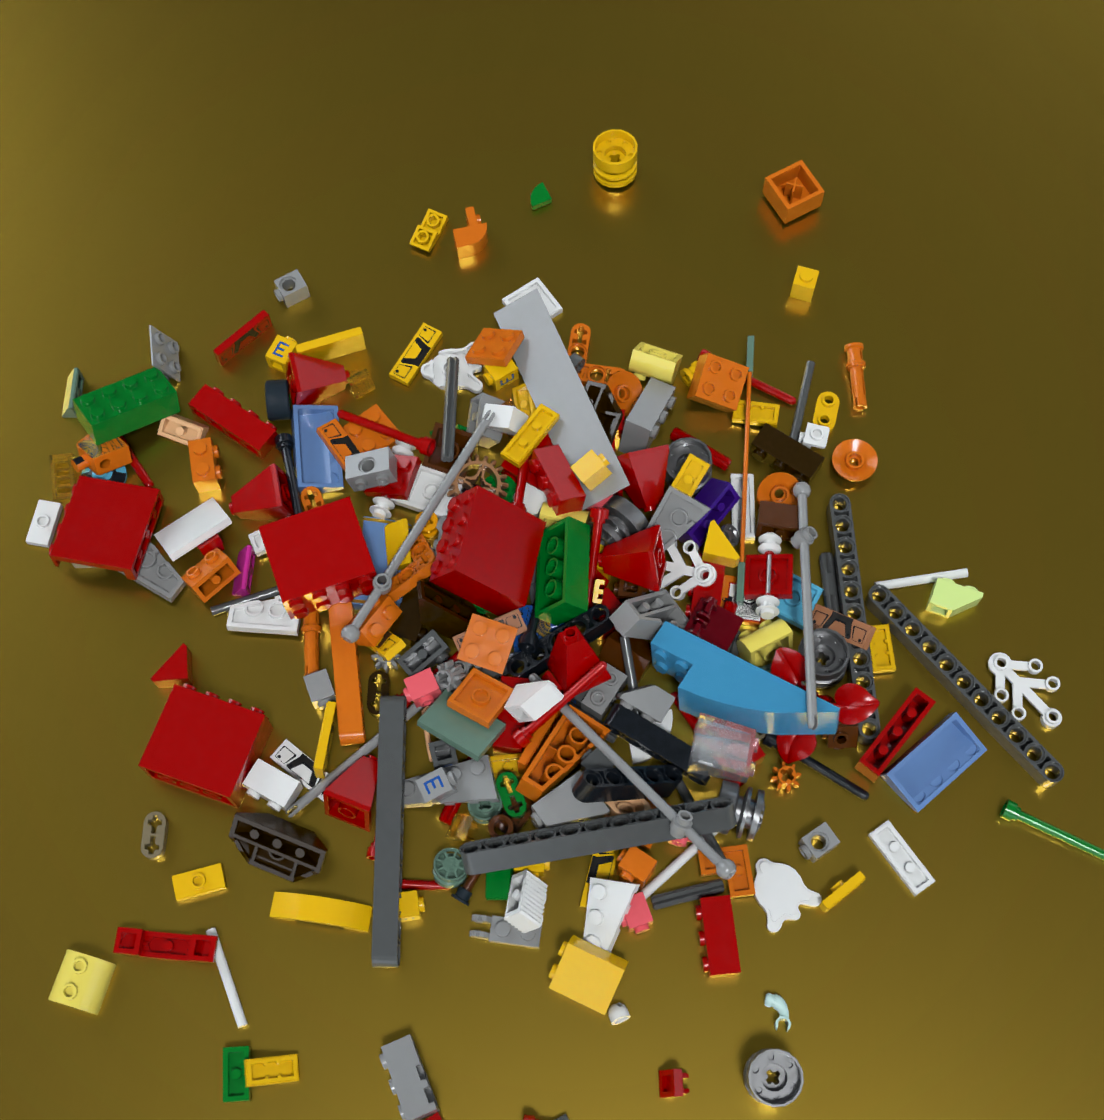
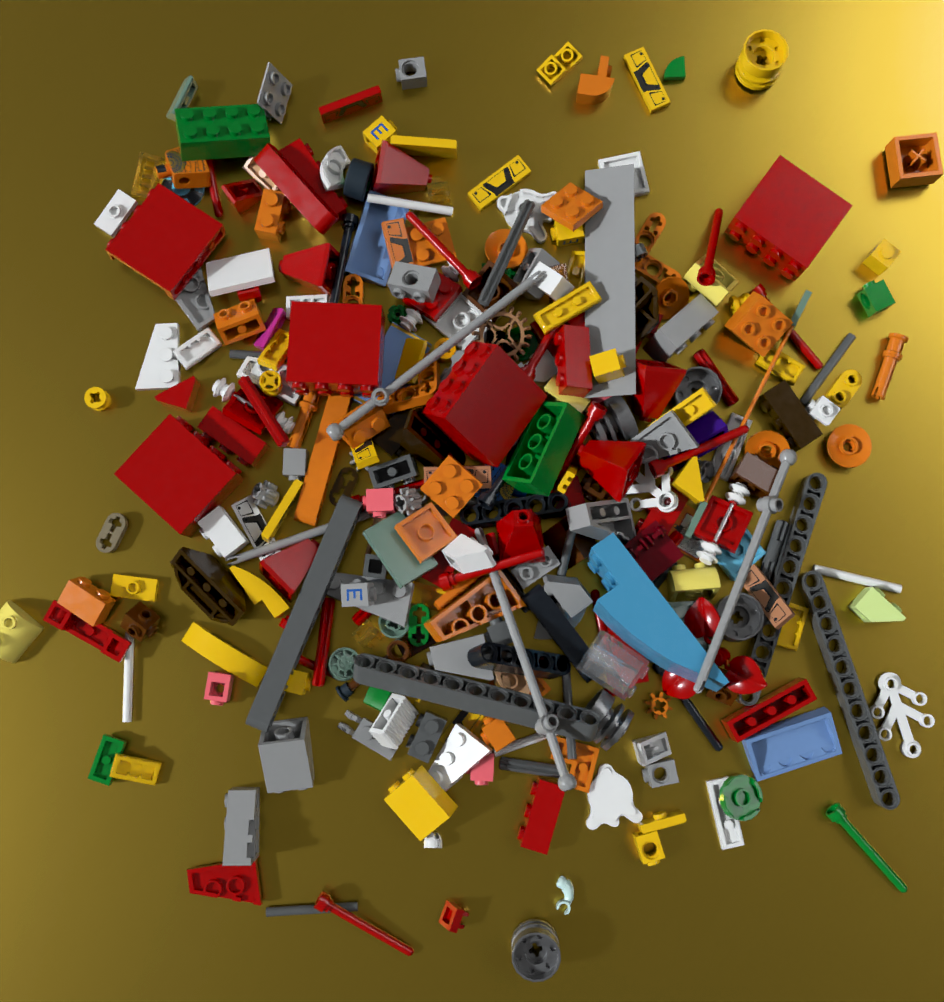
camera: 20 degrees right, 15 degrees up
none -> orange brick [57,576,116,627]
none -> yellow wheel [84,387,112,411]
none -> reddish brown brick [120,601,161,643]
none -> white wing [135,323,181,391]
none -> white plate [173,327,222,370]
none -> red brick [197,406,270,467]
none -> coral brick [204,671,235,706]
none -> red plate [212,378,295,435]
none -> red slope [221,178,263,215]
none -> yellow slope [230,566,293,618]
none -> red axle [238,376,290,447]
none -> light grey gear [251,480,280,509]
none -> red beam [254,143,339,235]
none -> yellow plate [257,328,289,372]
none -> light grey slope [258,717,315,793]
none -> yellow wheel [259,370,283,397]
none -> red axle [312,598,335,687]
none -> white tile [320,145,351,191]
none -> white bar [367,193,453,216]
none -> green plate [387,304,407,325]
none -> dark grey brick [406,710,447,763]
none -> orange dish [485,229,528,269]
none -> yellow tile [623,46,671,114]
none -> white slope [632,732,672,766]
none -> yellow brick [632,831,665,866]
none -> red piece [648,425,749,479]
none -> red piece [697,208,723,286]
none -> green tile [719,774,763,821]
none -> red brick [725,155,853,281]
none -> green brick [857,279,896,317]

